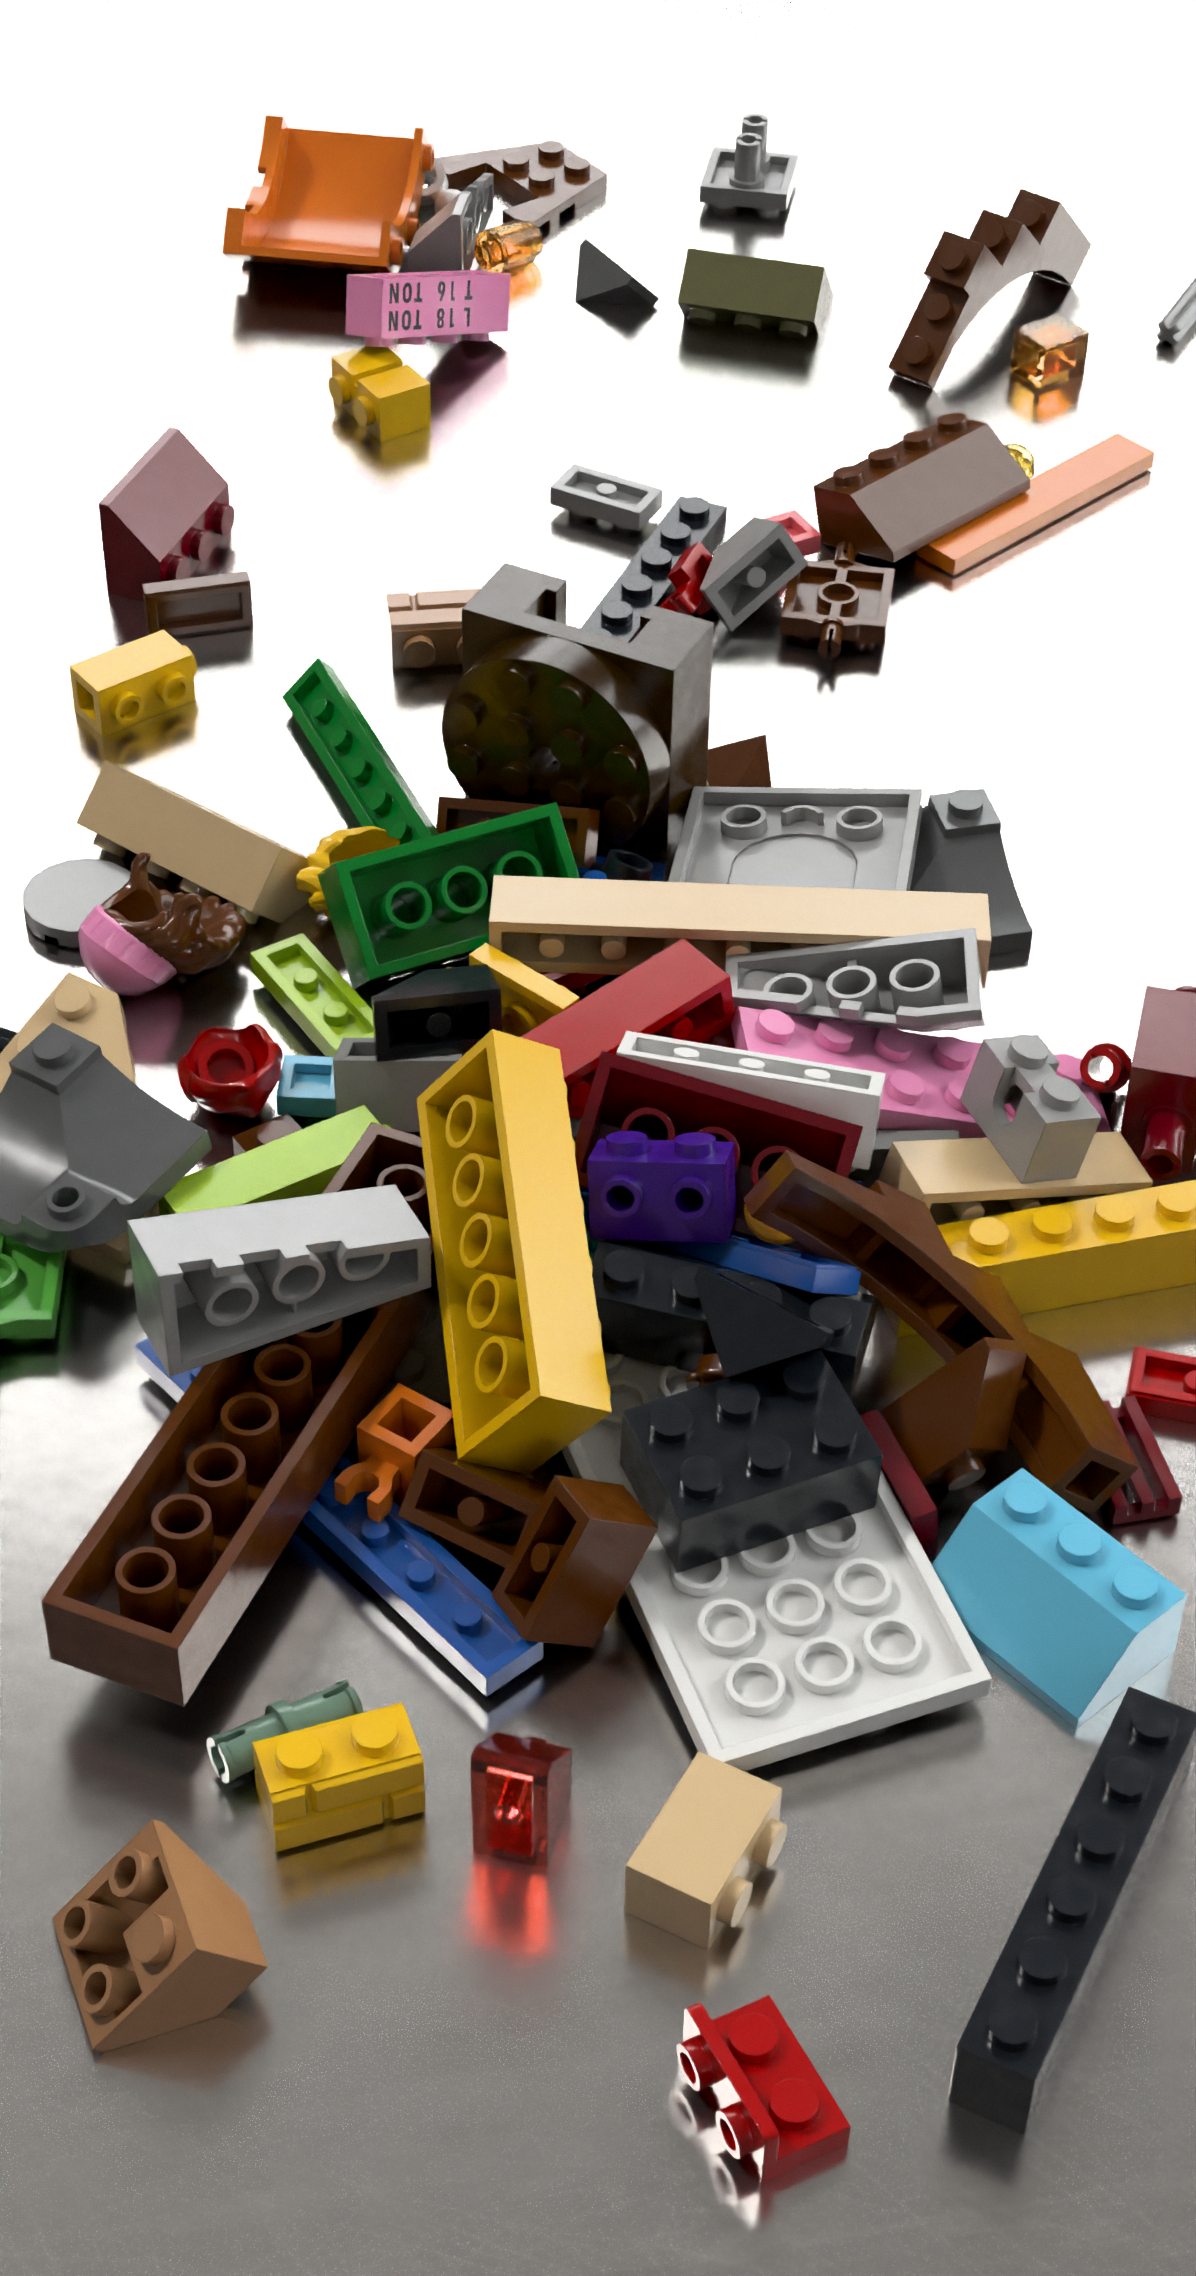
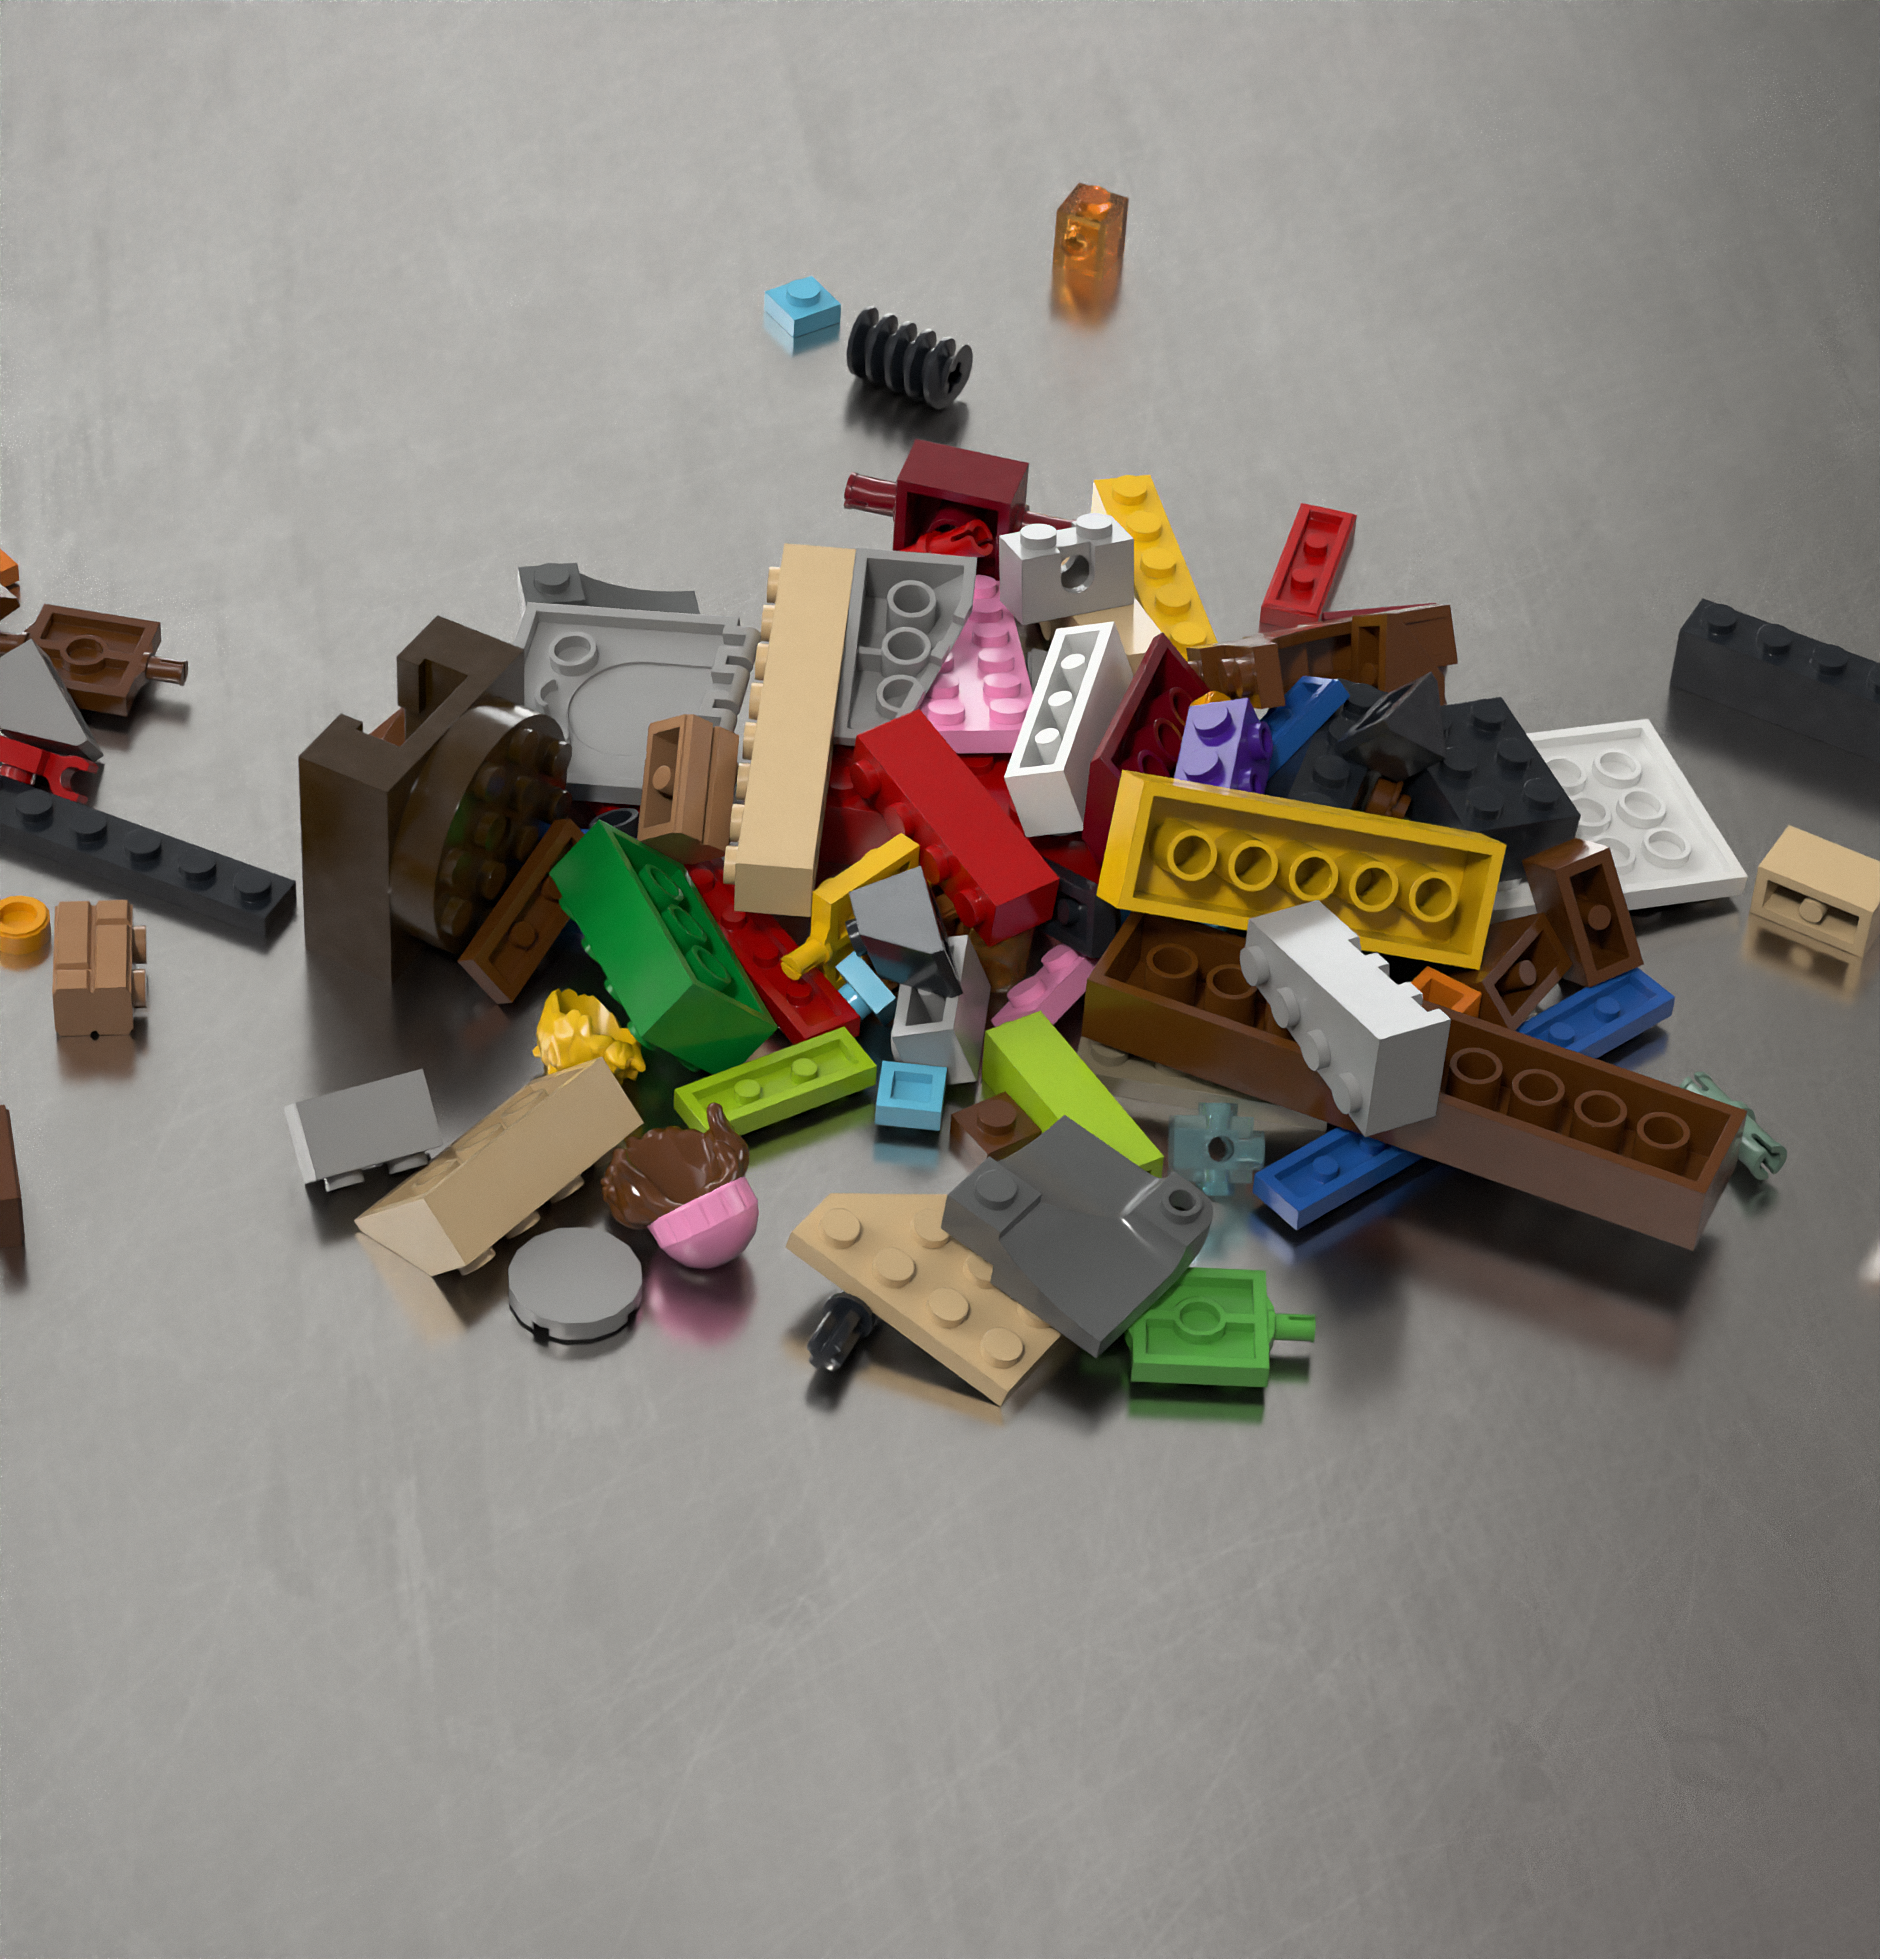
camera: 90 degrees left, 0 degrees up
yellow brick [69,629,198,737] -> none
red hair [177,1023,283,1119] -> none
yellow brick [252,1703,426,1852] -> none
green plate [282,658,439,845] -> none
clear red slope [470,1732,572,1870] -> none
medium azure slope [932,1468,1187,1729] -> none
none -> light grey brick [283,1069,444,1192]
none -> medium nougat brick [637,714,739,865]

